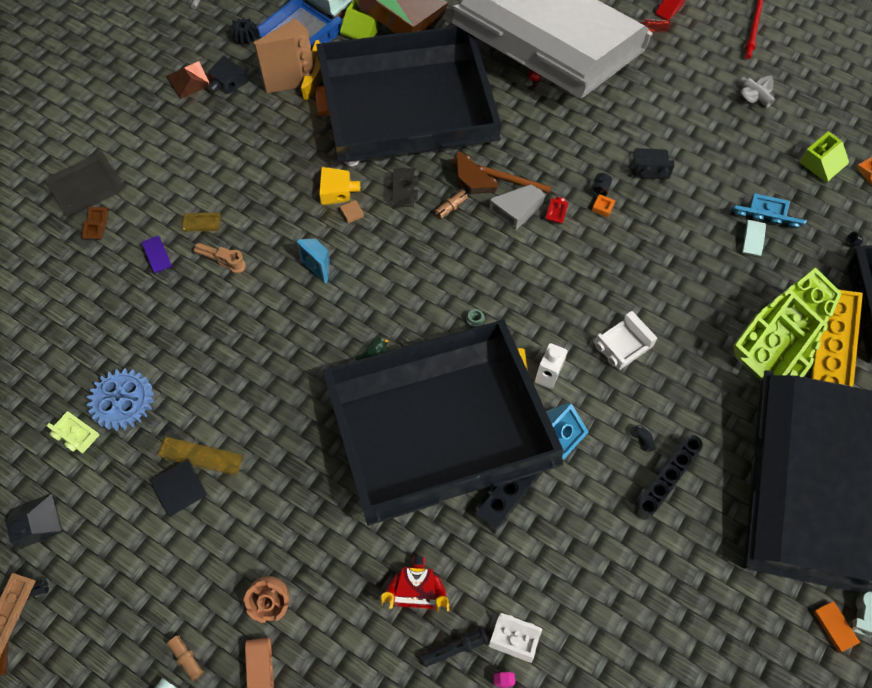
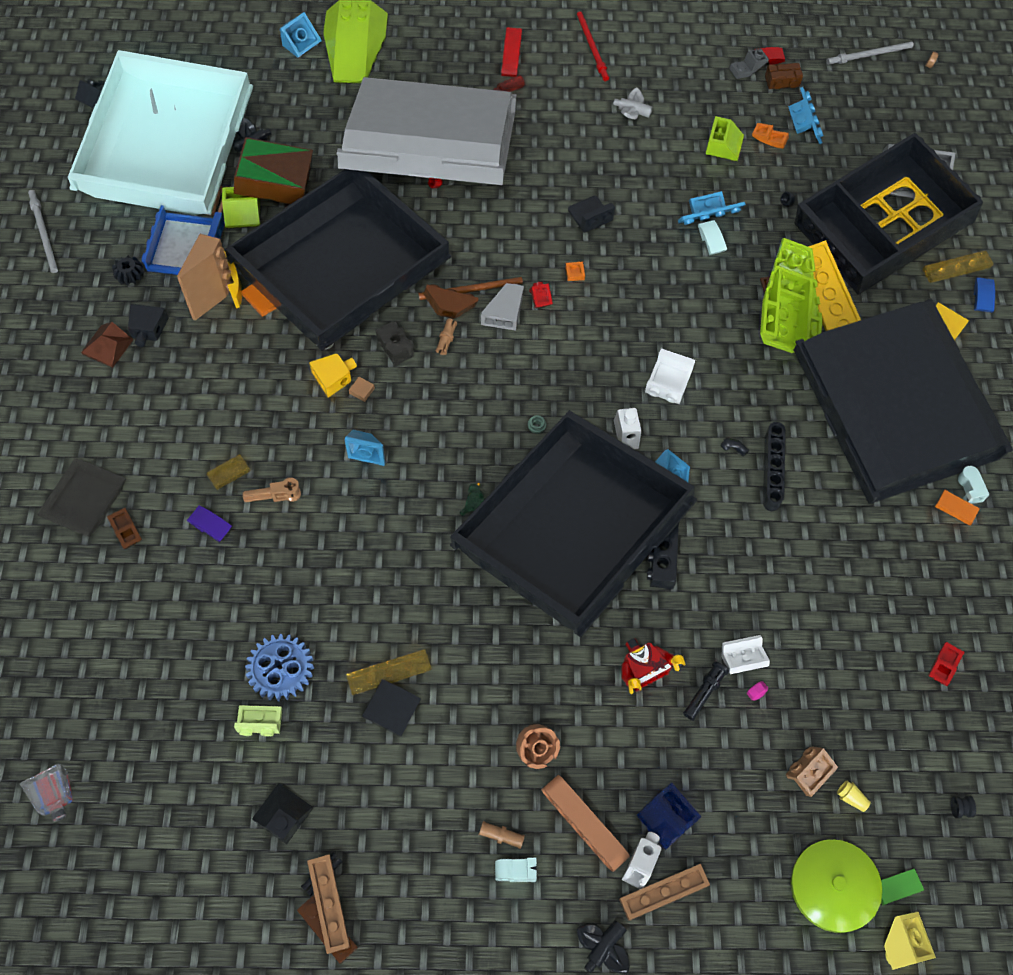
camera: 35 degrees left, 0 degrees up
black wheel [591,173,612,197] -> none

